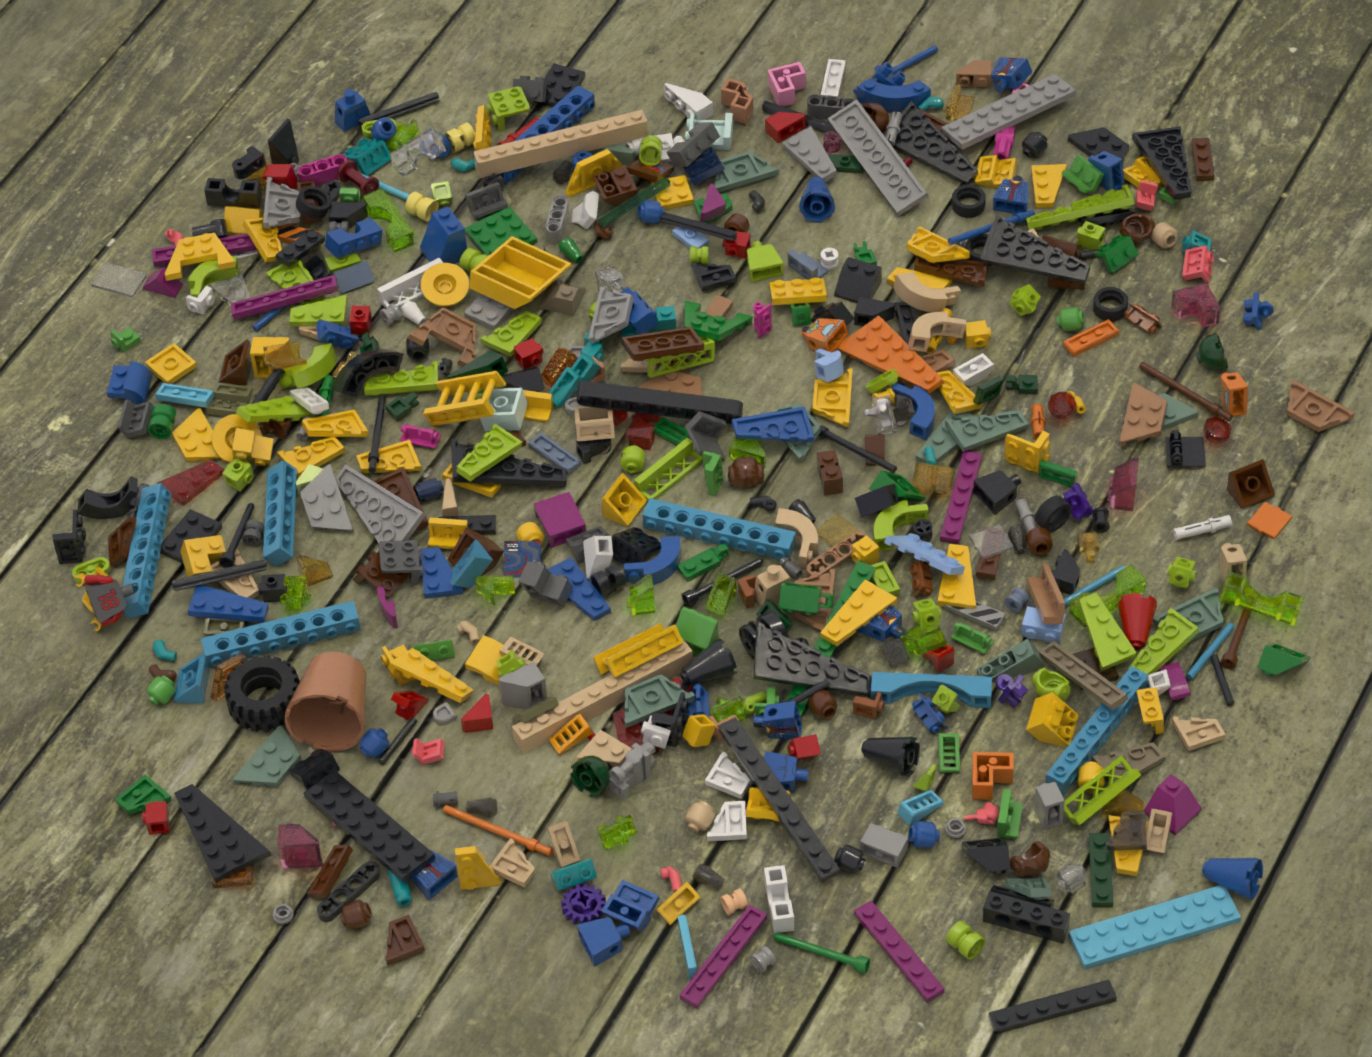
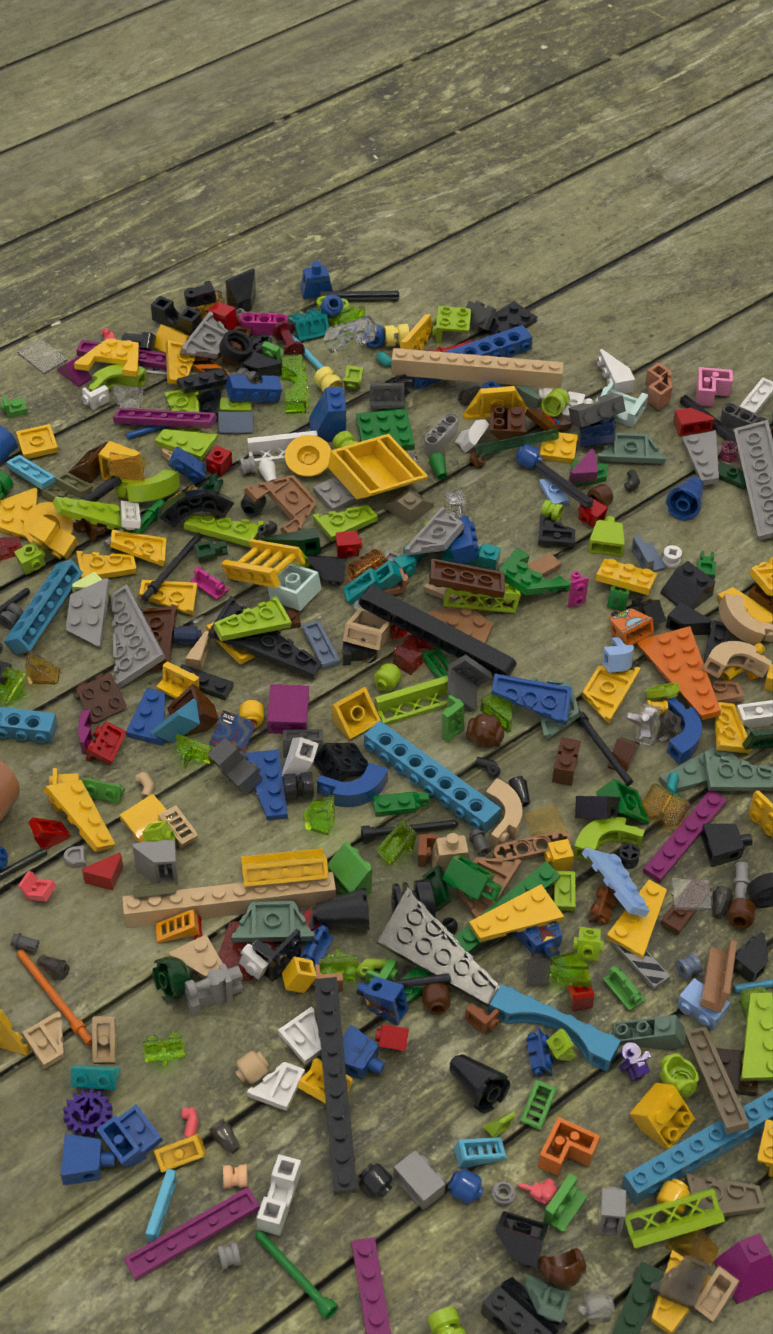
camera: 20 degrees right, 0 degrees up
dark grey bracket [378,540,423,585] -> none
yellow panel [523,390,553,423] -> none
none -> red bracket [85,721,126,765]

